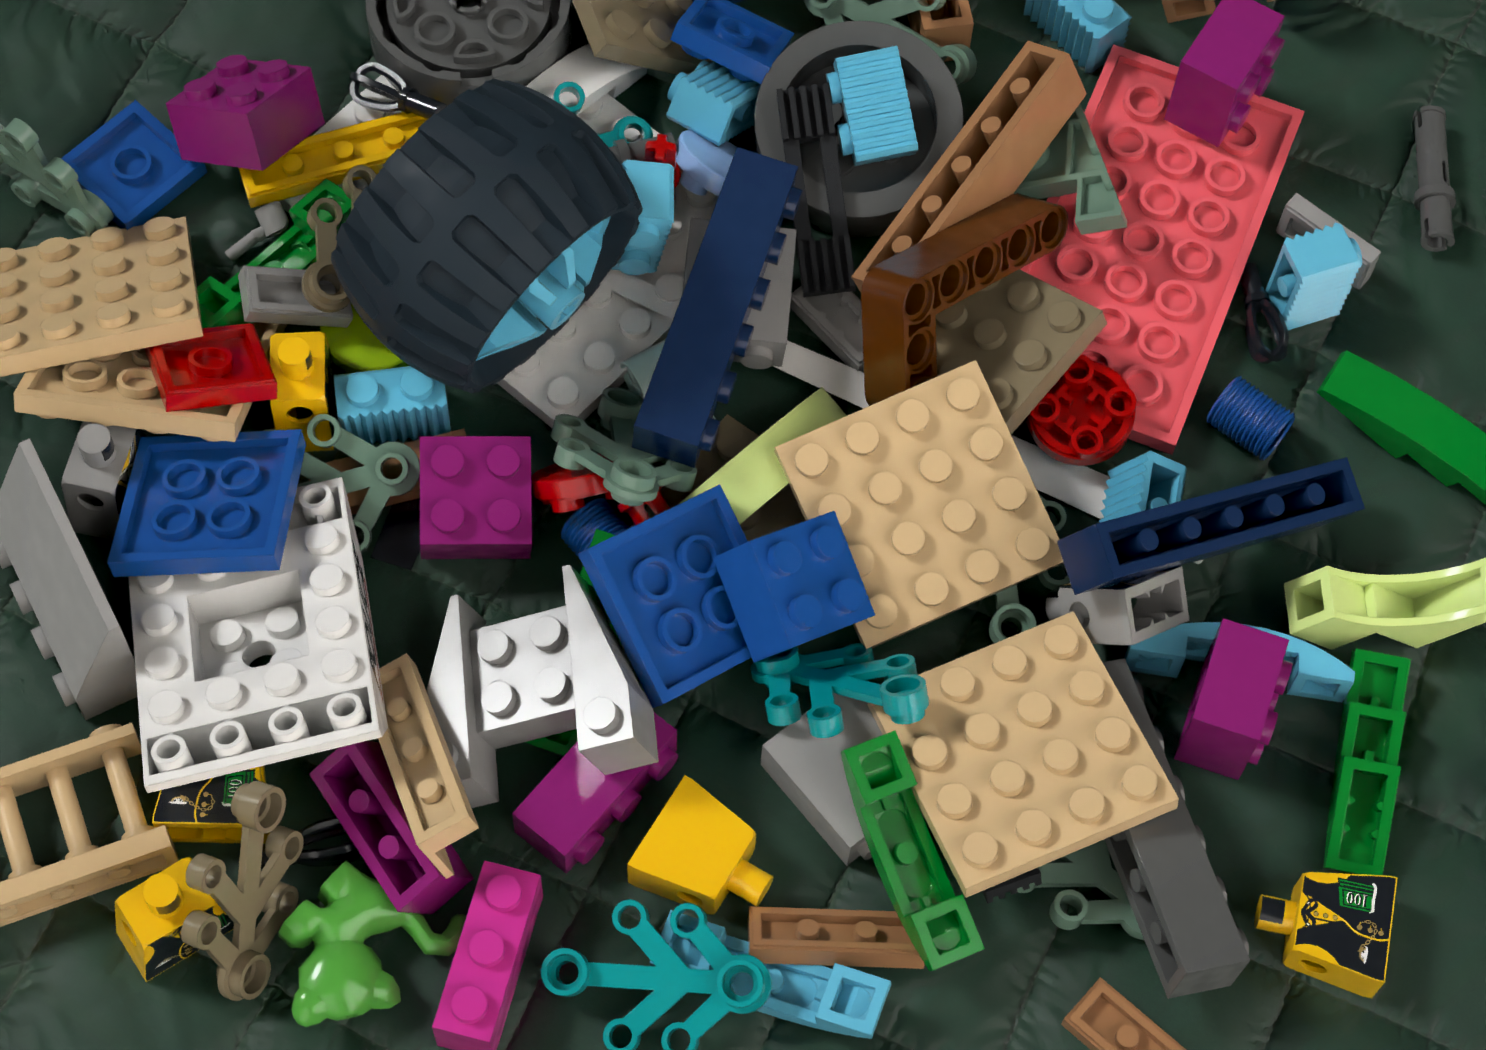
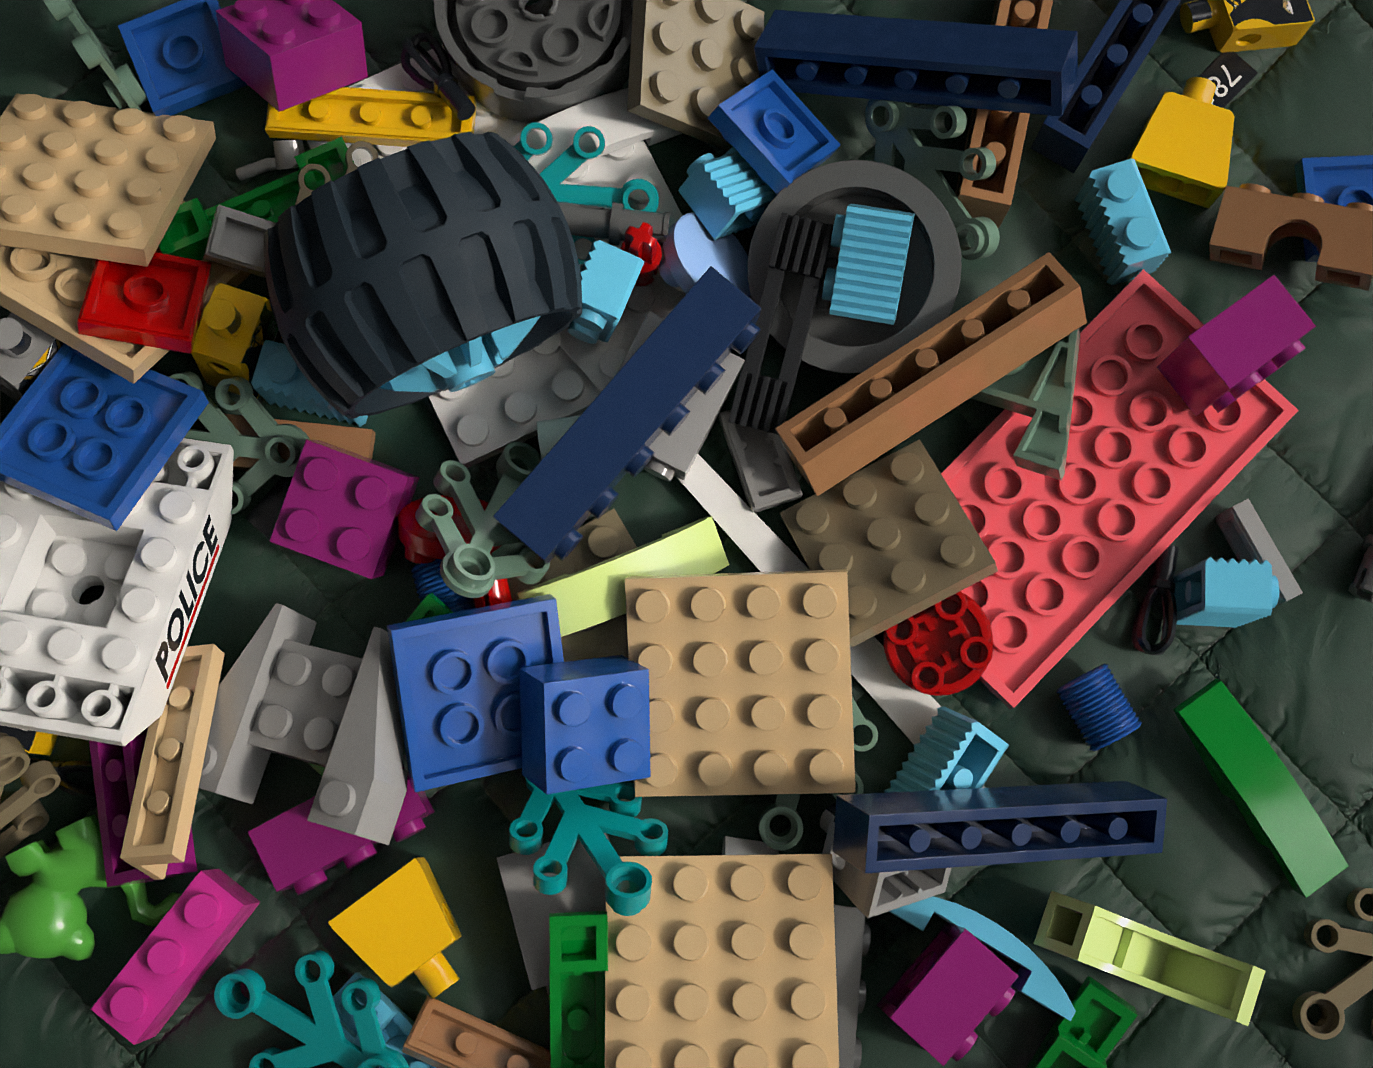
camera: 25 degrees right, 15 degrees up
reddish brown beam [861,193,1068,406] -> none

